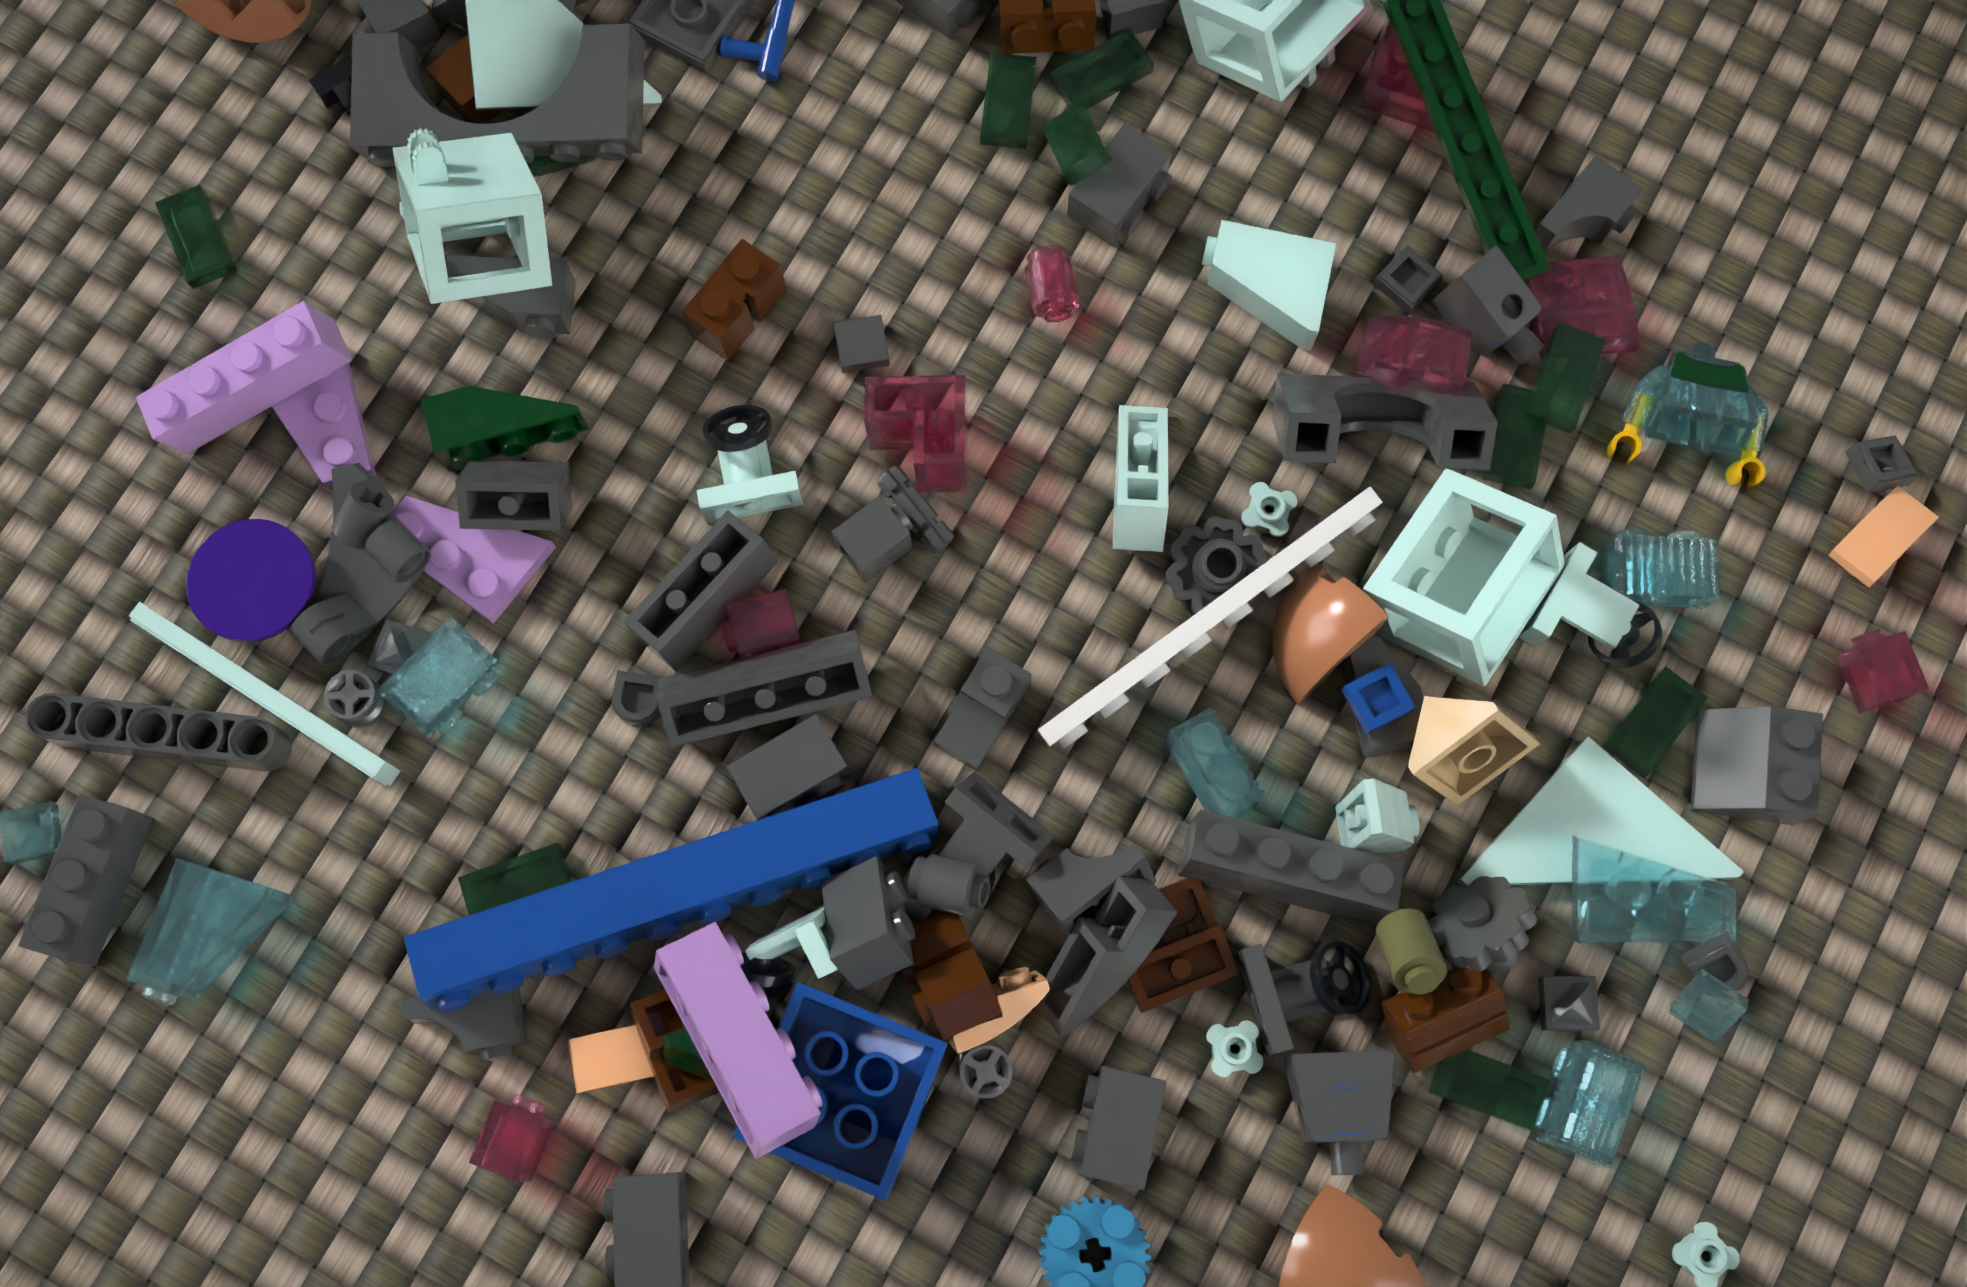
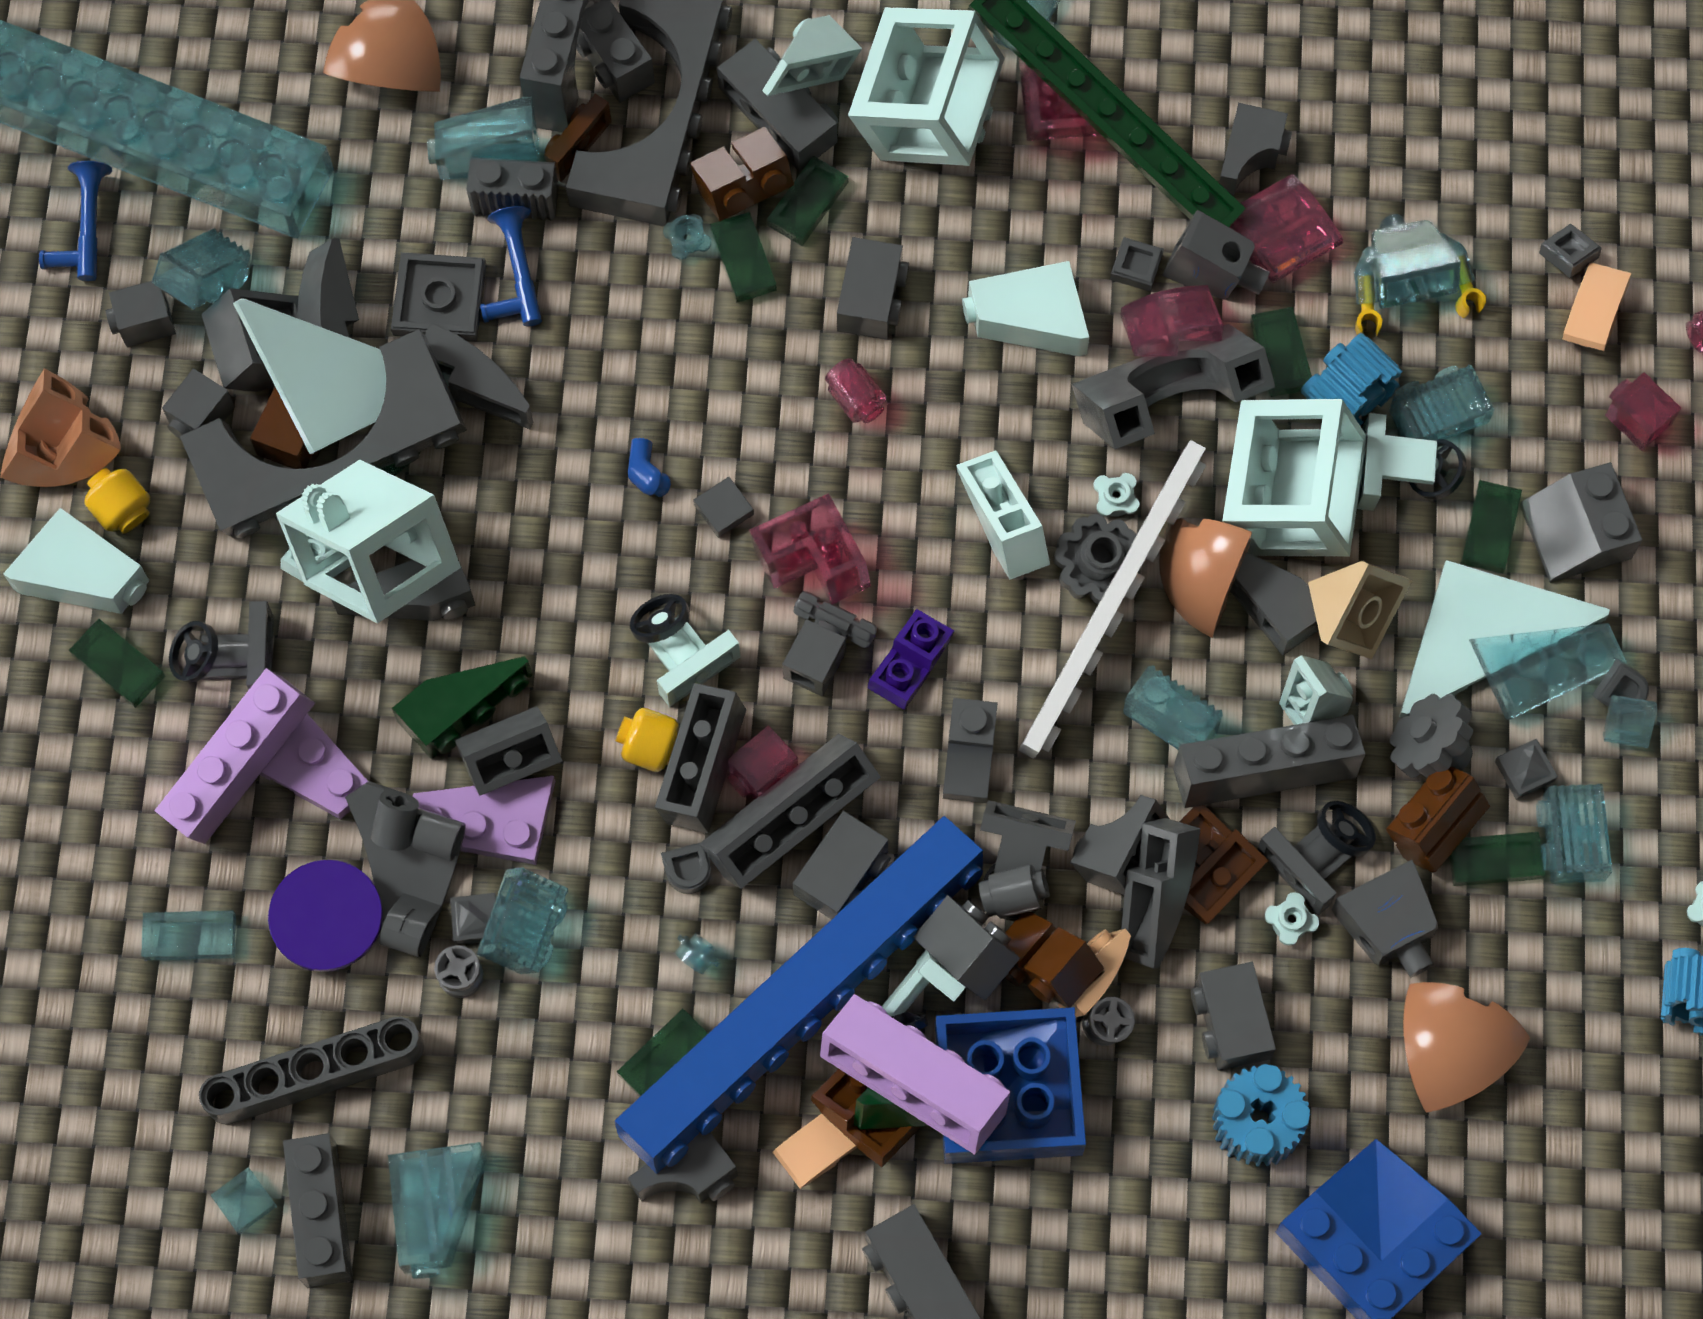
camera: 25 degrees left, 5 degrees down
light aqua tile [129,601,400,786] -> none
black tile [308,55,352,117] -> none
clear pink brick [469,1094,556,1182] -> none
reddish brown piece [682,239,787,361] -> none
clear green tile [1042,100,1113,186] -> none
blue tile [1341,663,1416,735] -> none
olive brick [1376,909,1447,995] -> none
clear green tile [1524,322,1606,434] -> none
none -> light aqua slope [3,508,149,614]
none -> yellow head [84,468,150,534]
none -> clear light blue tile [141,910,236,961]
none -> dark grey piece [169,601,274,689]
none -> dark grey slope [425,323,534,430]
none -> yellow head [615,708,679,772]
none -> blue arm [628,438,671,497]
none -> clear light blue plate [663,214,711,260]
none -> clear light blue plate [675,933,720,975]
none -> dark purple slope [867,609,954,710]
none -> dark azure brick [1301,333,1403,426]

